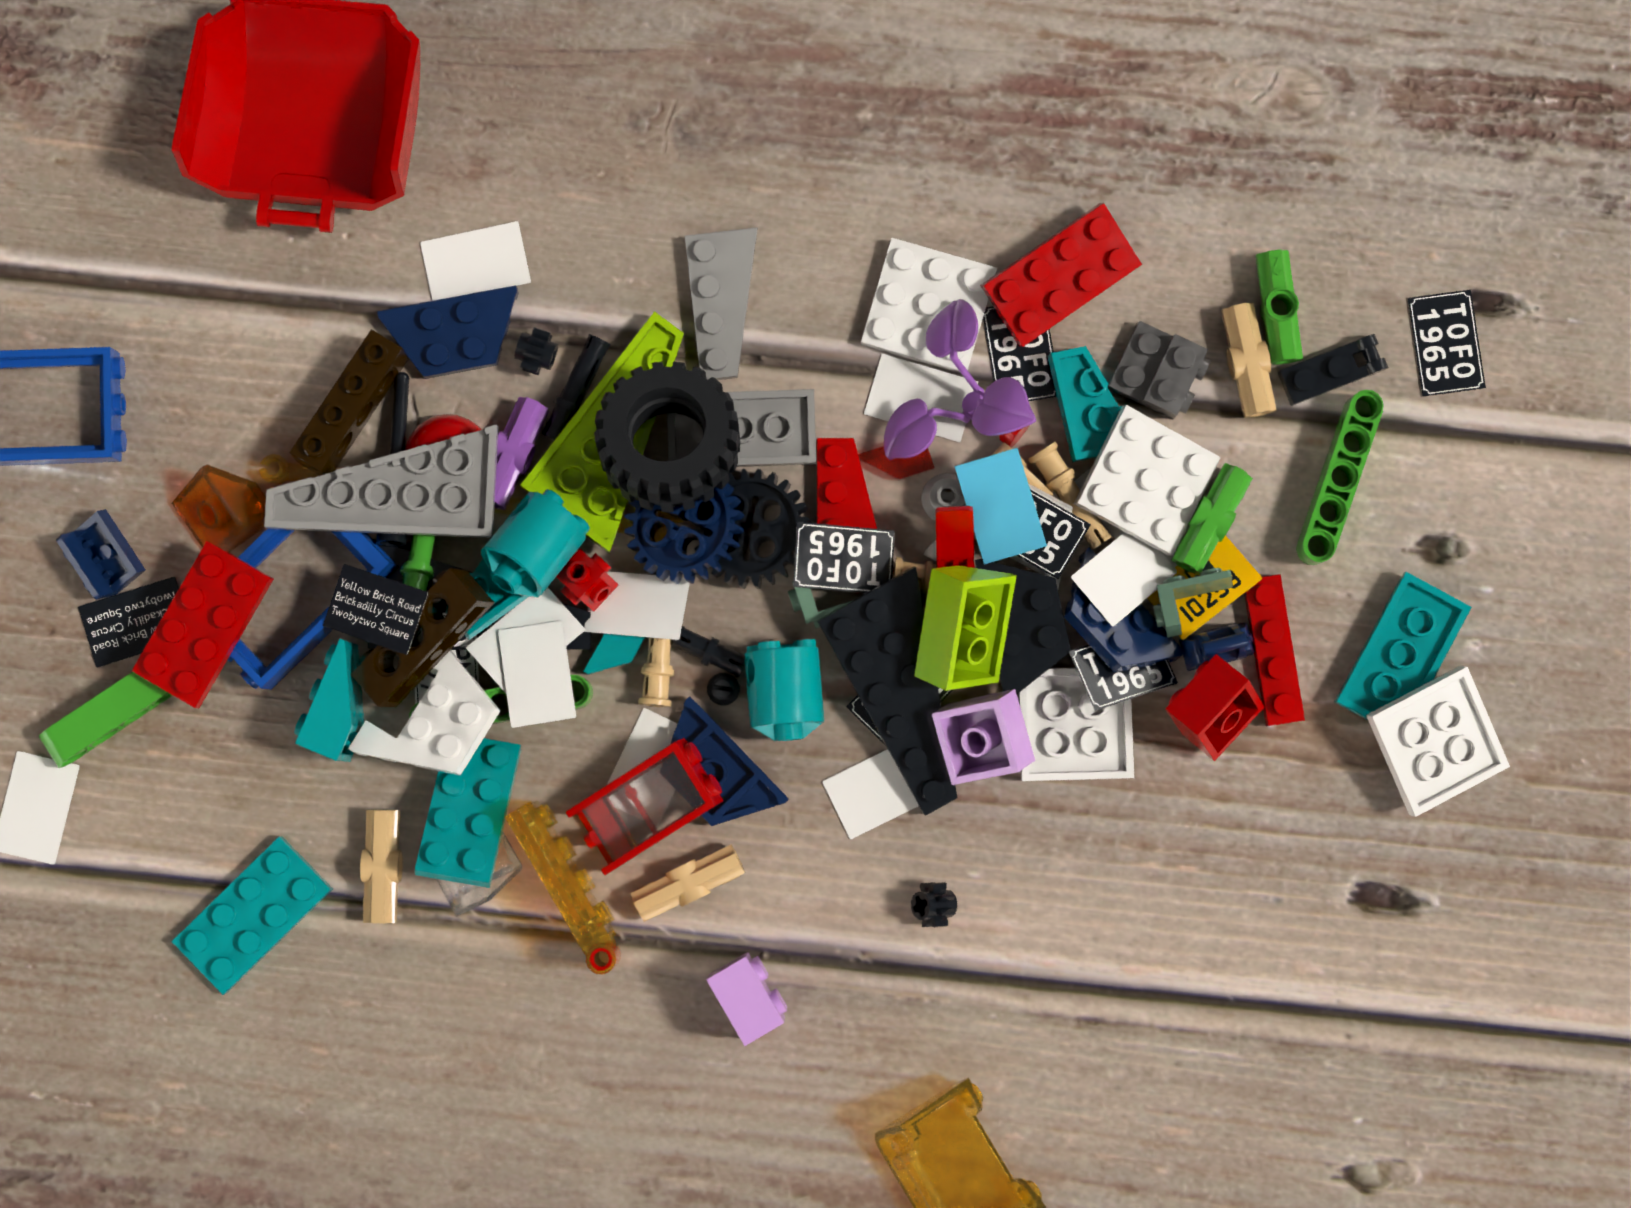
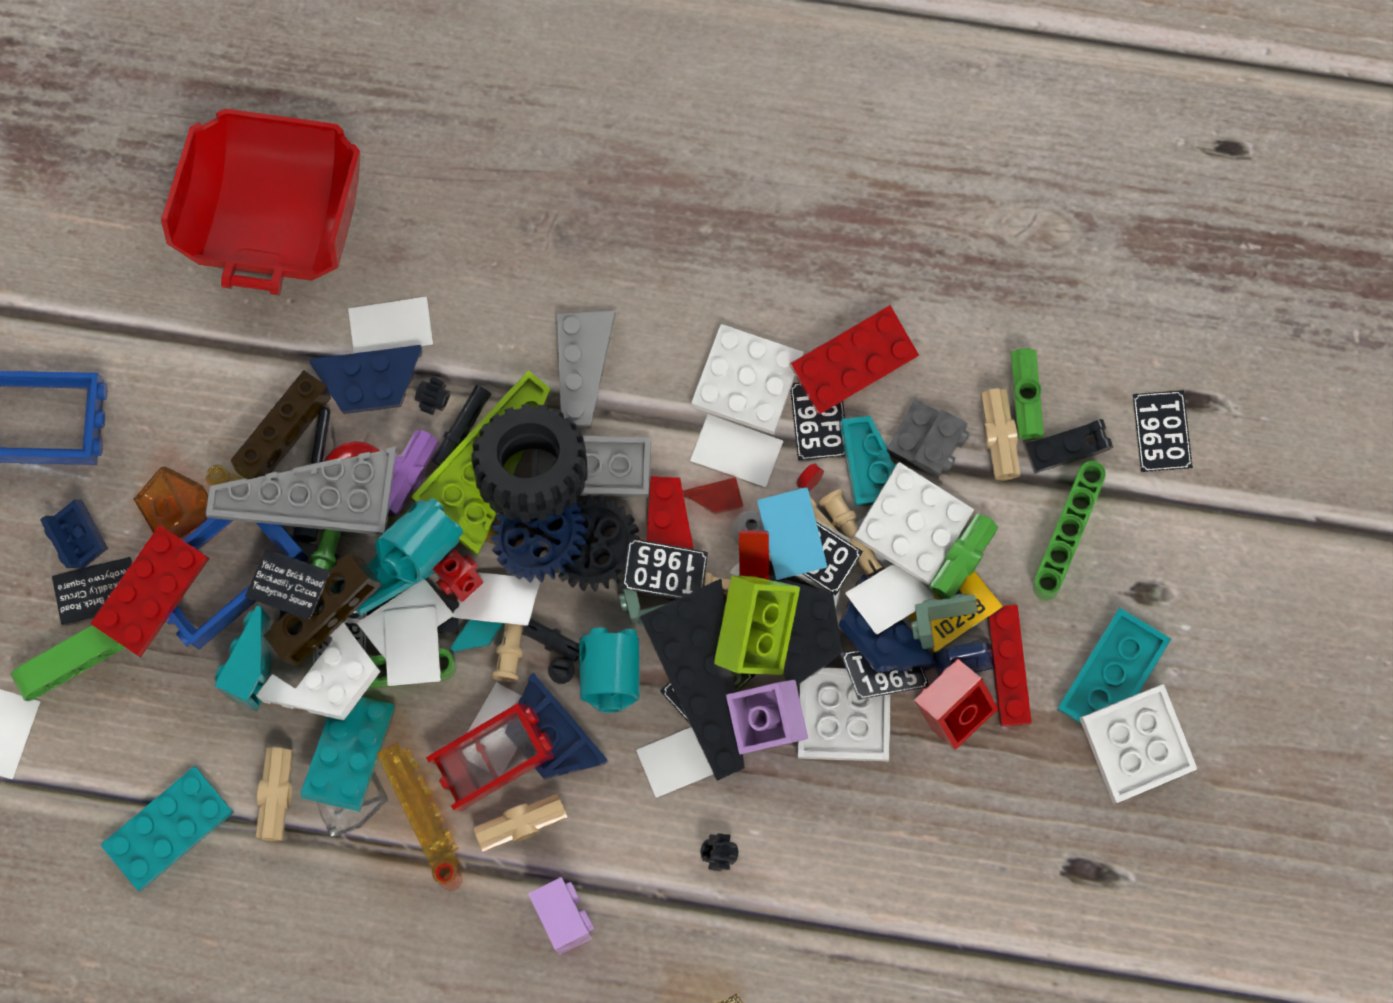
camera: 10 degrees right, 10 degrees down
medium lavender plant [884,299,1036,460] -> none

